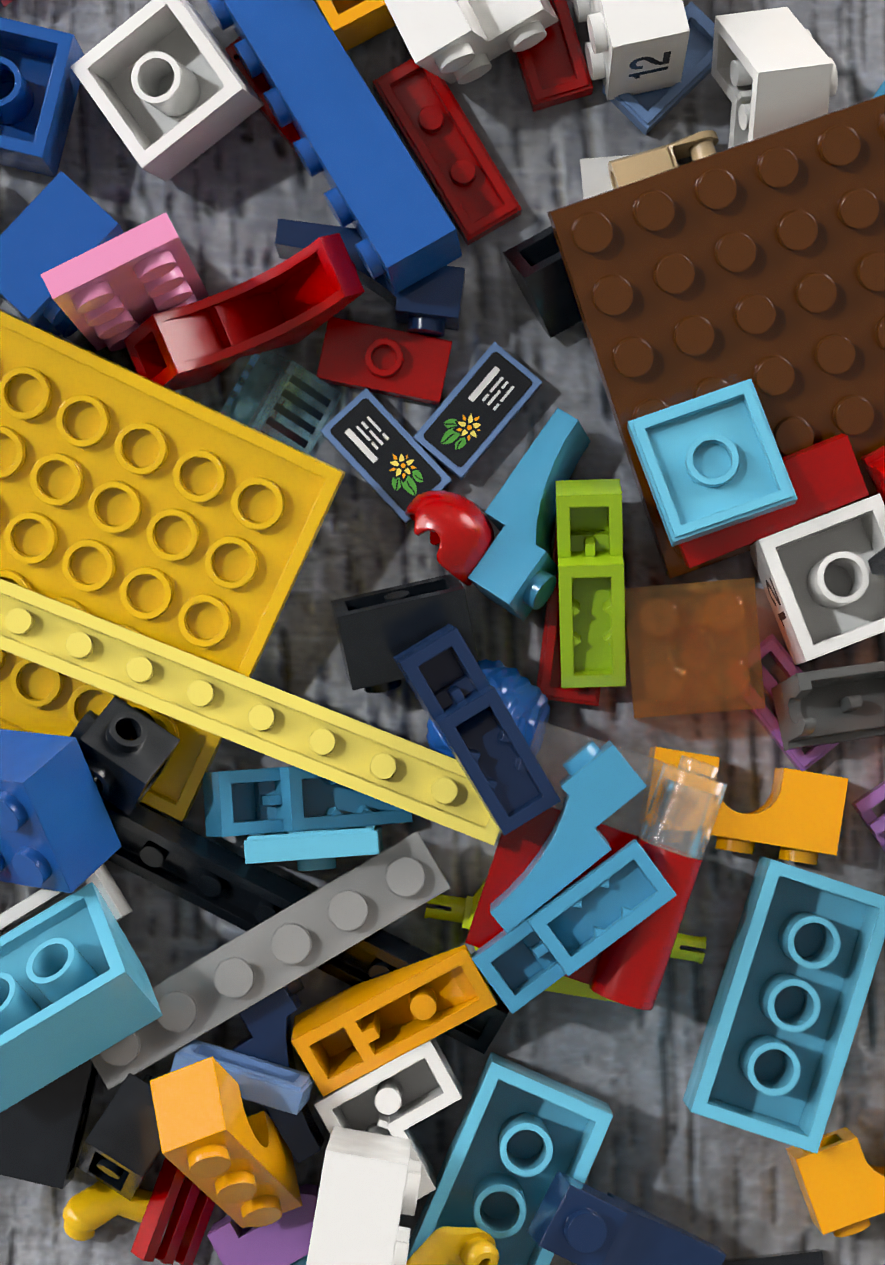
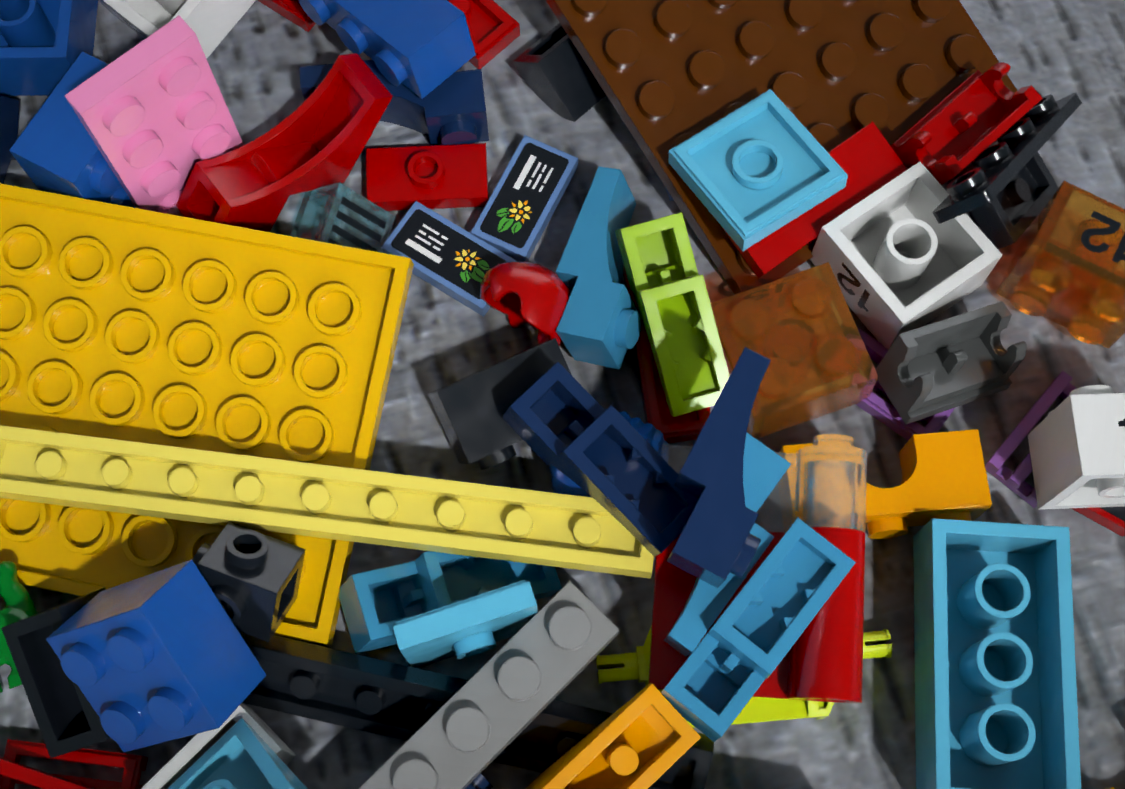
camera: 20 degrees left, 15 degrees down
none -> dark blue slope [667,347,771,588]

